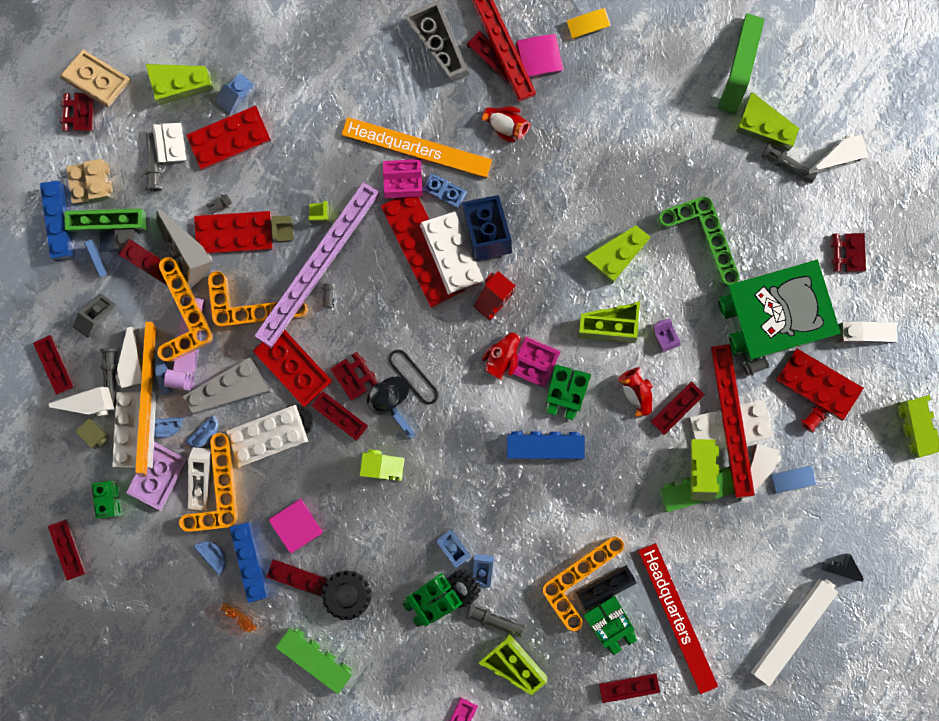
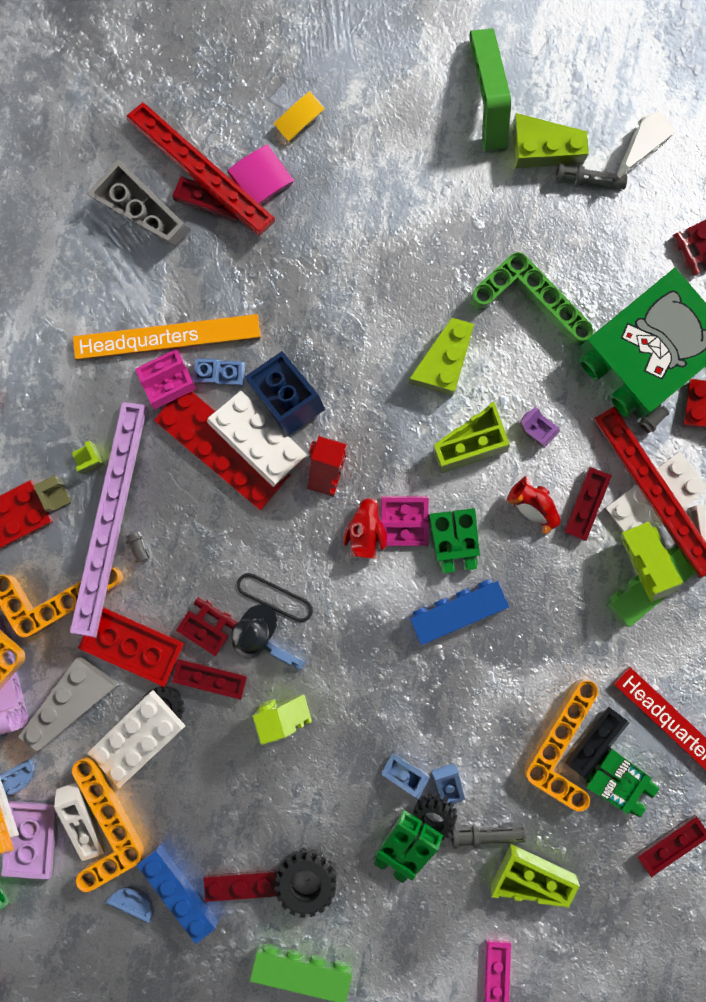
camera: 25 degrees left, 0 degrees up
medium blue tile [186,415,218,448] -> none
clear orange slope [221,602,259,632] -> none
dark pink slope [269,498,323,553] -> none
animal [482,106,531,143] -> none

